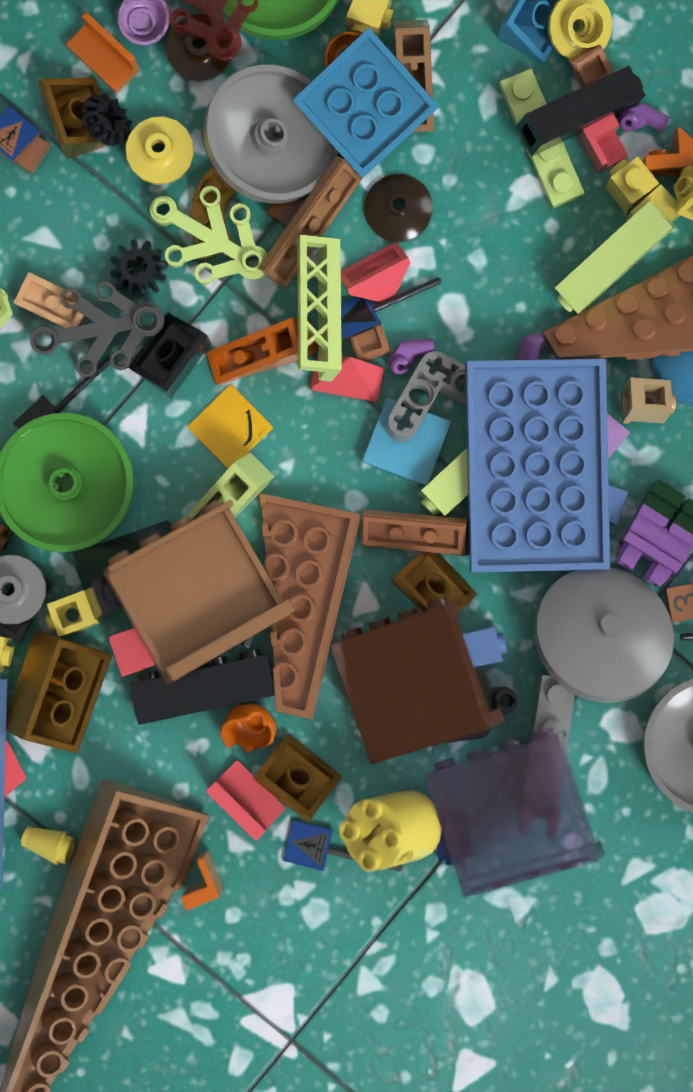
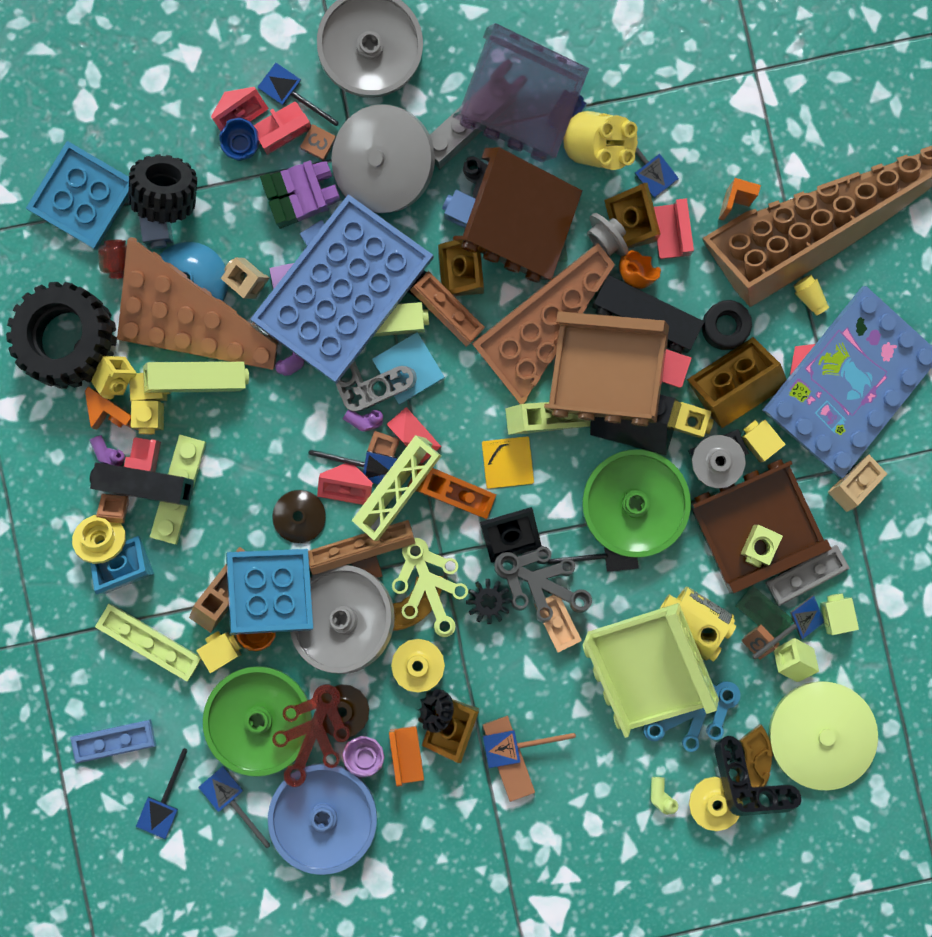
camera: 145 degrees left, 0 degrees up
none -> light grey piece [587,213,629,257]
none -> black tyre [702,300,752,350]

